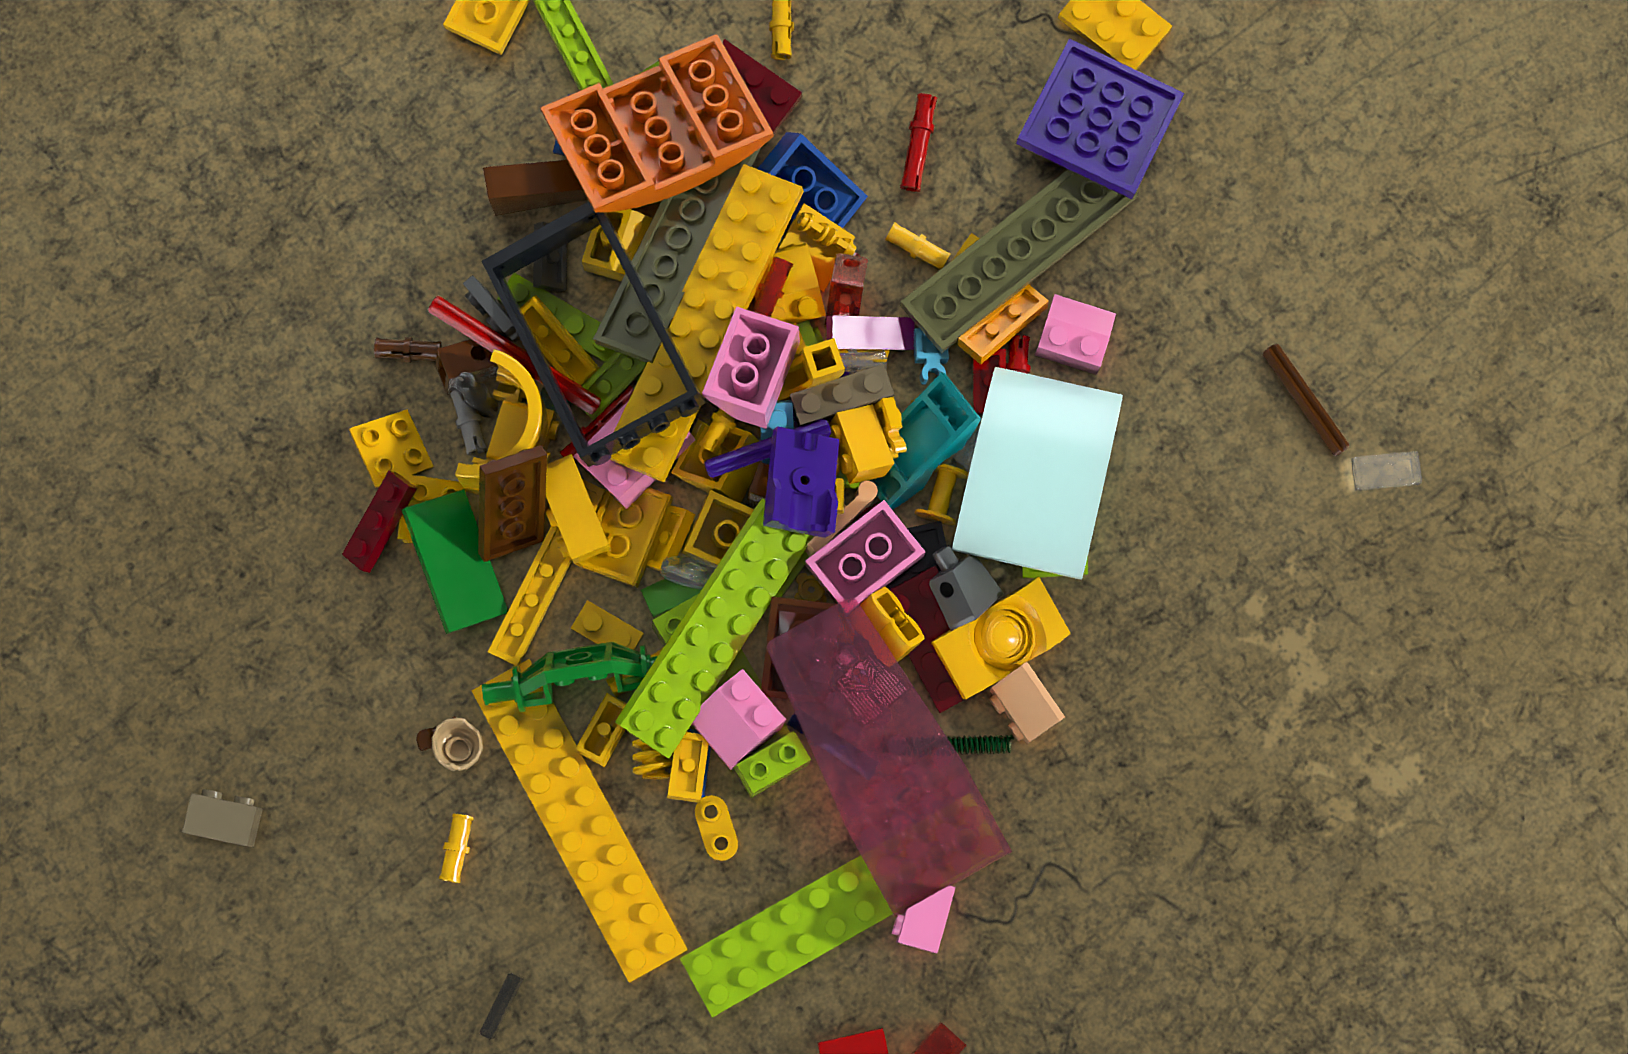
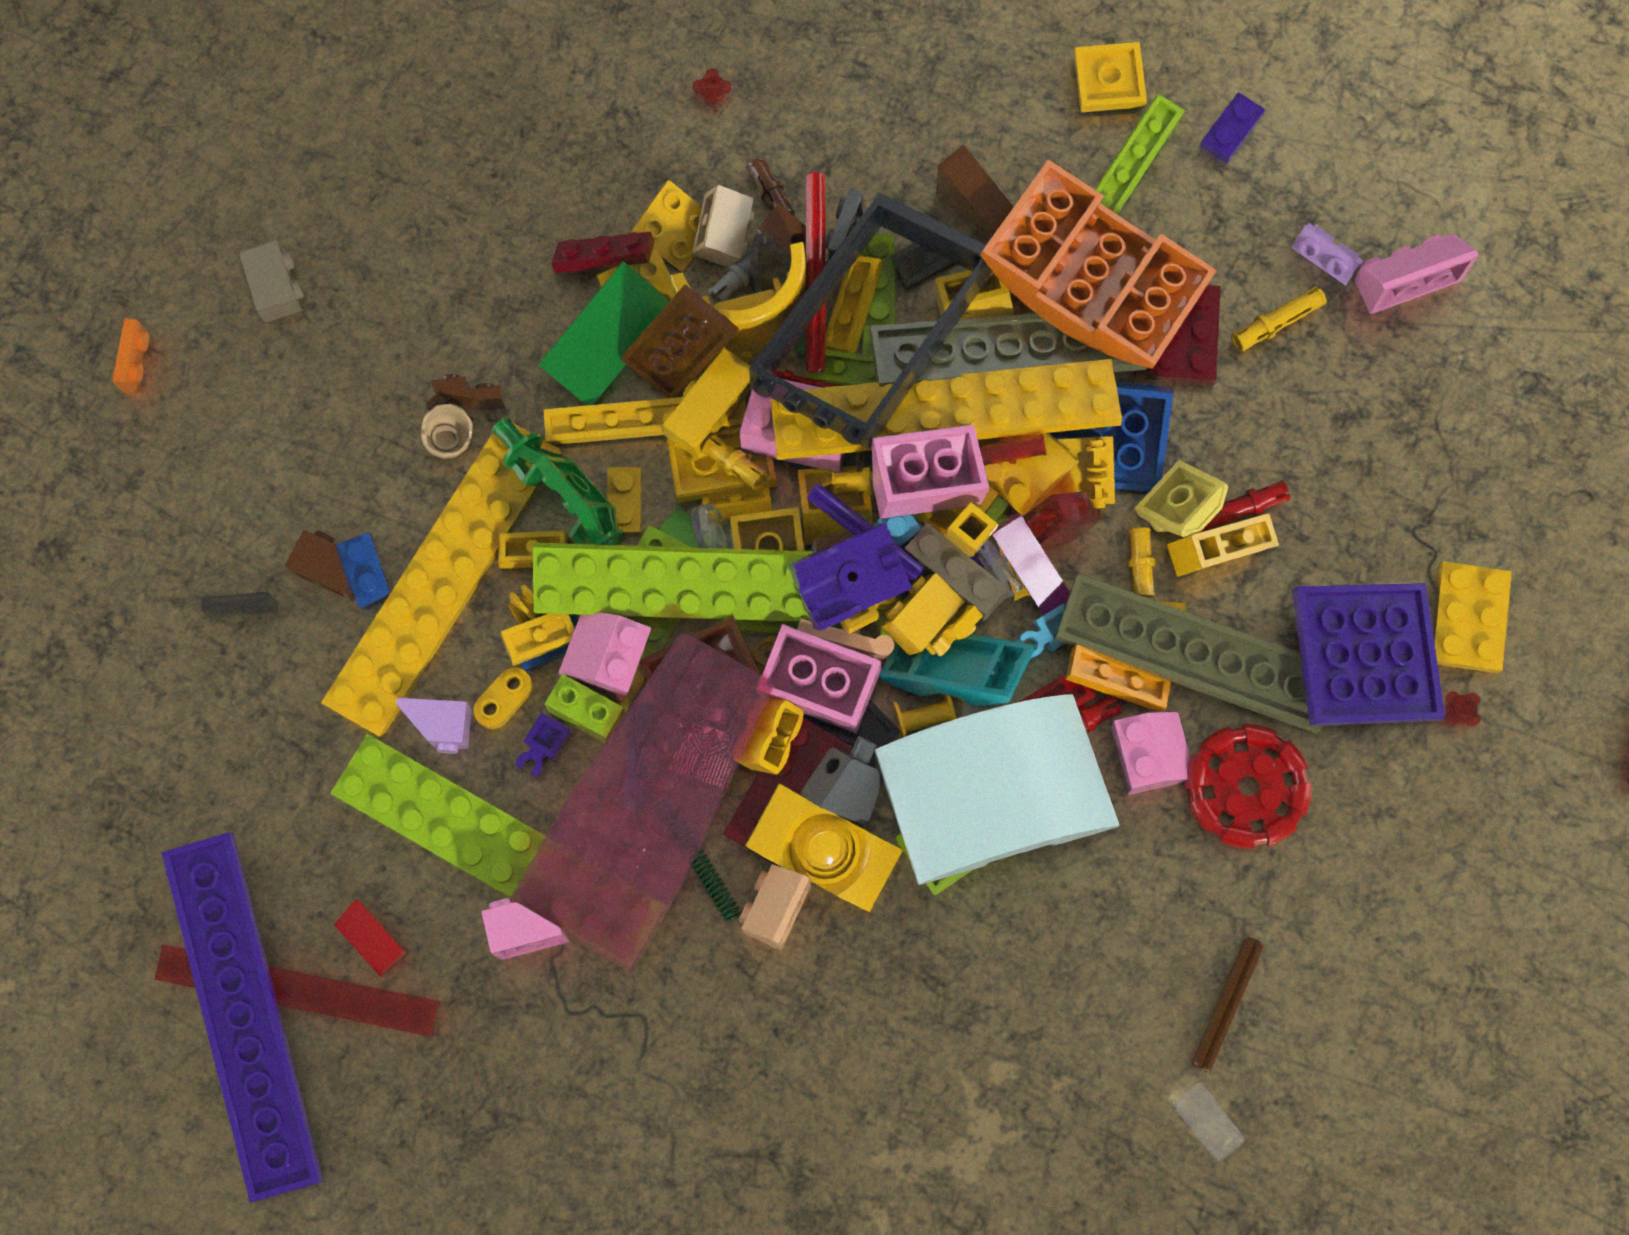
camera: 65 degrees right, 5 degrees down
yellow pin [439,813,474,883] -> none
none -> orange plate [112,318,149,393]
none -> reddish brown slope [285,530,355,601]
none -> blue plate [337,532,391,609]
none -> lavender slope [396,698,472,754]
none -> reddish brown slope [432,374,506,410]
none -> dark purple plate [515,713,573,779]
none -> clear red plate [692,68,732,105]
none -> tan brick [692,185,754,267]
none -> yellow pin [702,435,768,490]
none -> light yellow slope [1134,460,1228,537]
none -> yellow slope [1167,513,1279,577]
none -> red plate [1185,724,1312,849]
none -> clear red plate [1445,691,1481,727]

